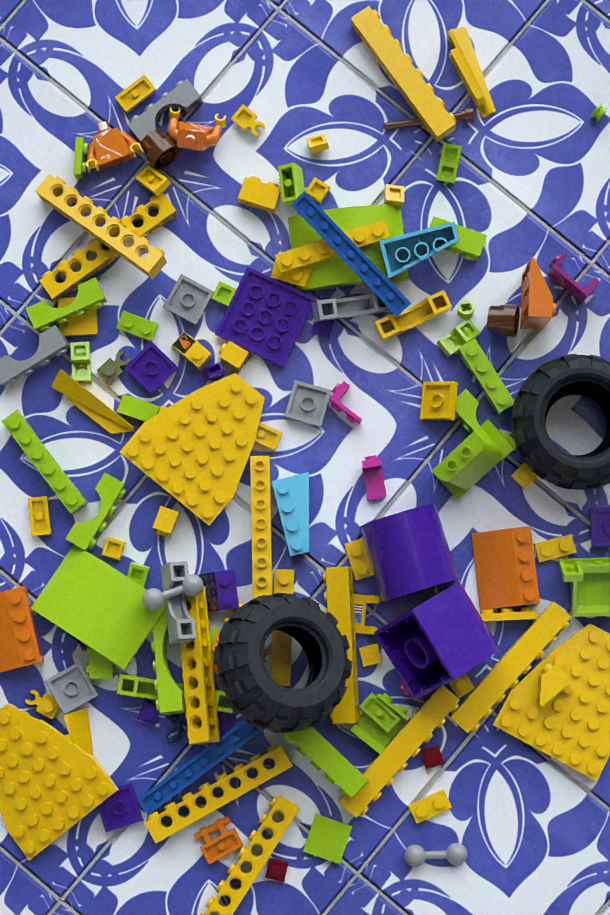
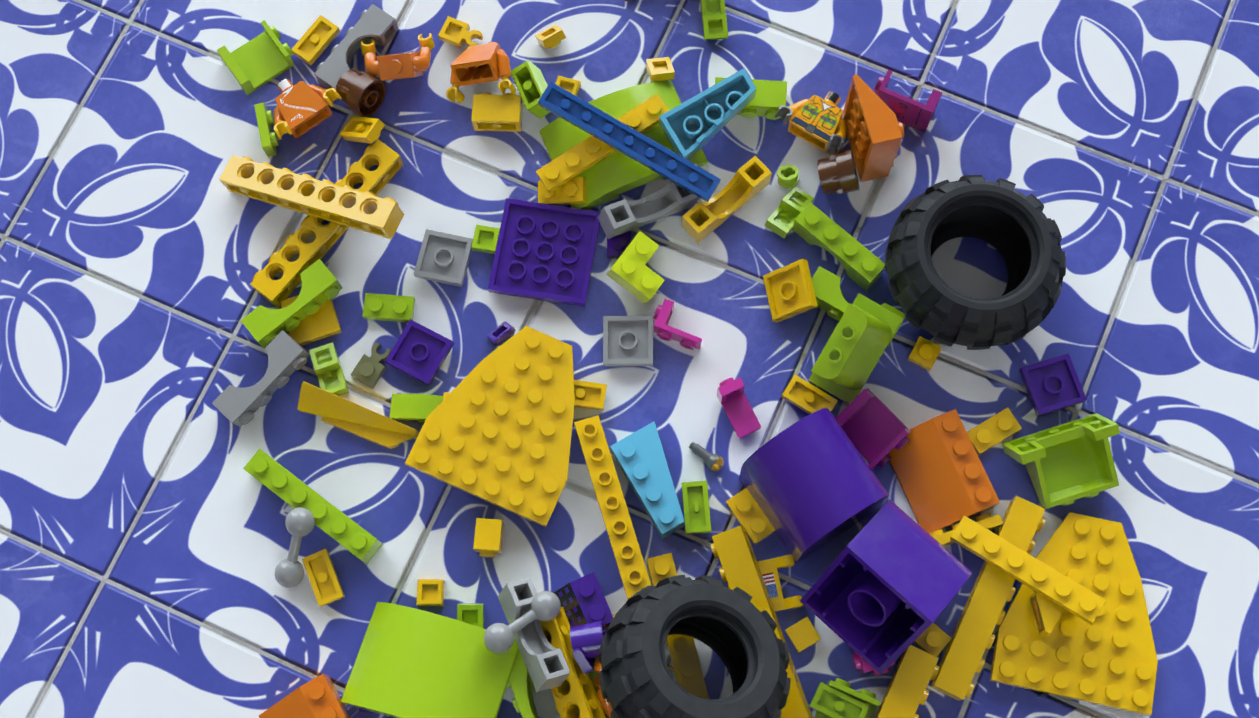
camera: 15 degrees left, 10 degrees down
lime arch [66,472,127,551] -> none
yellow slope [171,332,212,371] -> none
yellow brick [219,341,249,371] -> none
none -> lime panel [217,20,294,95]
none -> light grey piece [275,507,315,588]
none -> orange torso [446,42,516,103]
none -> dark purple piece [570,620,606,674]
none -> neon yellow brick [606,231,665,304]
none -> lime plate [681,481,711,535]
none -> dark grey piece [689,442,724,471]
none -> torso [774,91,846,153]
none -> yellow plate [781,374,838,414]
none -> magenta panel [835,388,911,469]
none -> yellow plate [950,515,1107,625]

